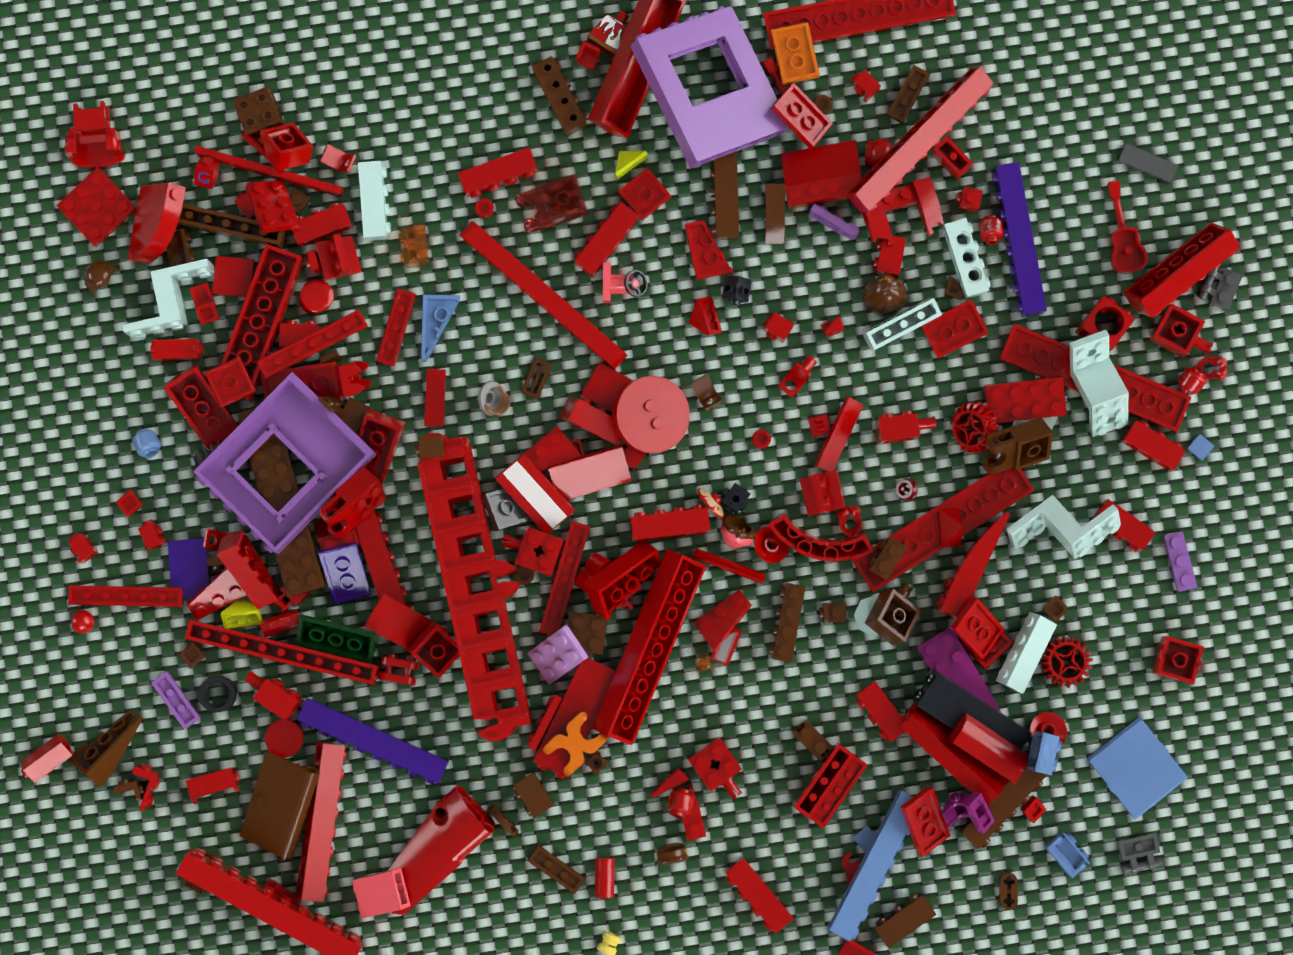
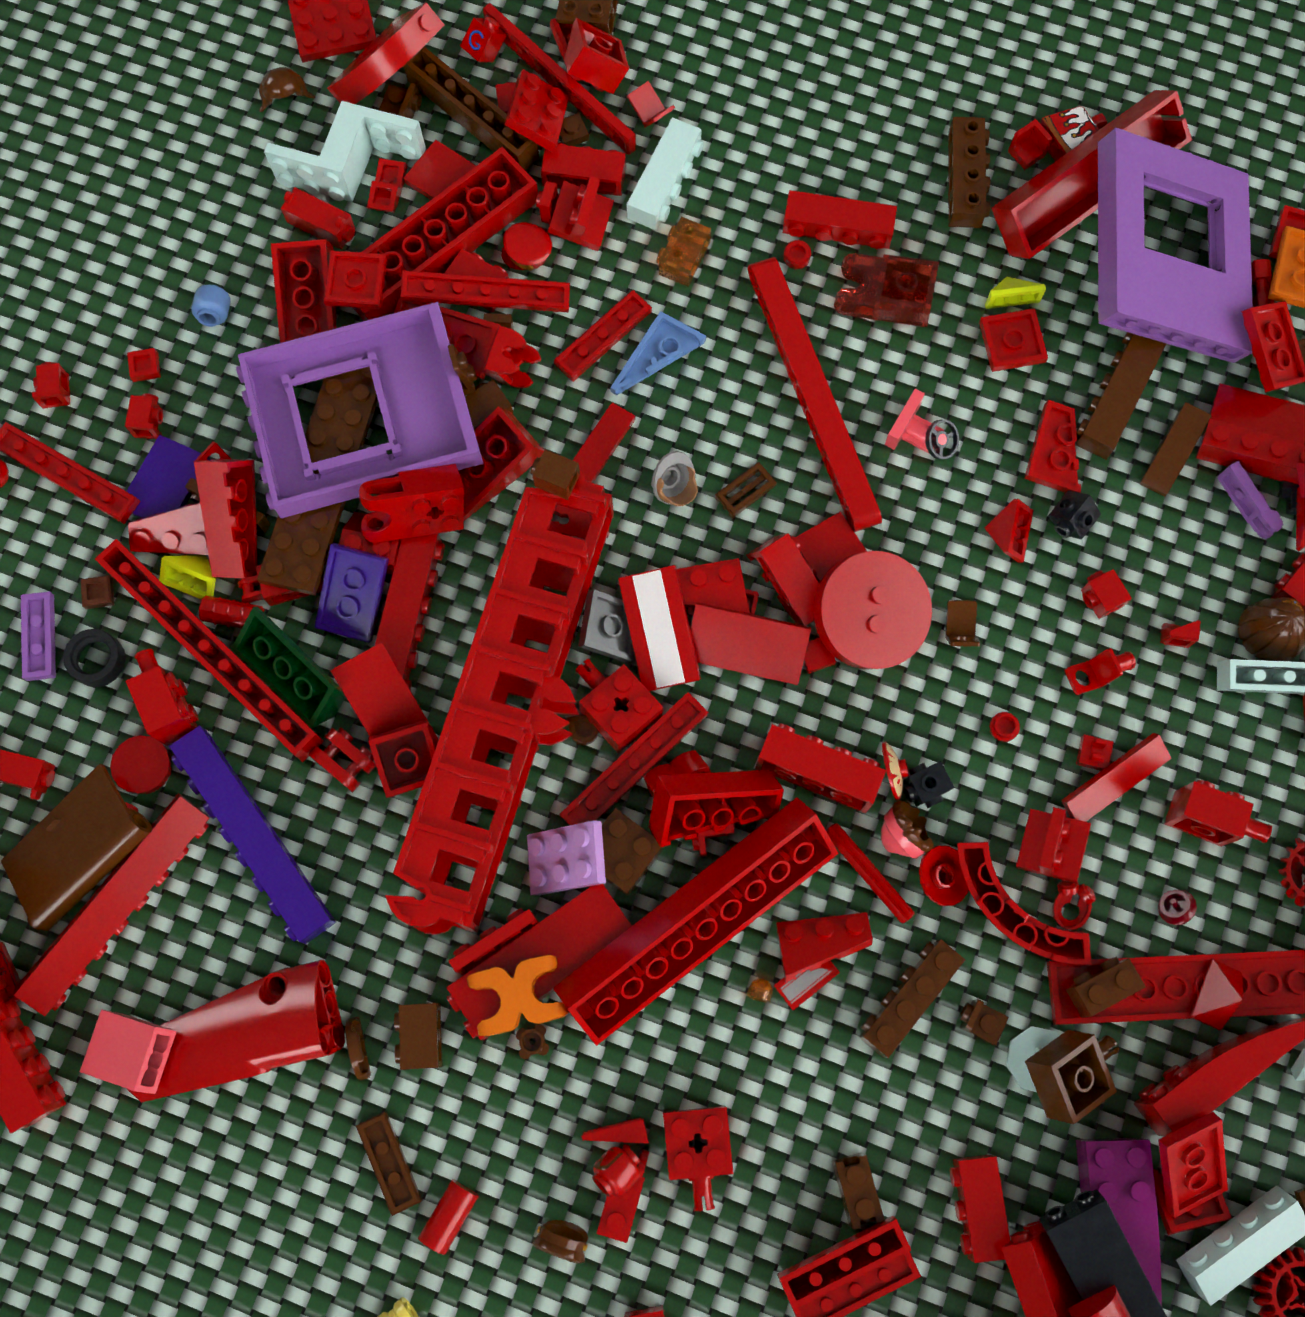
camera: 30 degrees right, 10 degrees down
red brick [574,202,639,278] -> none

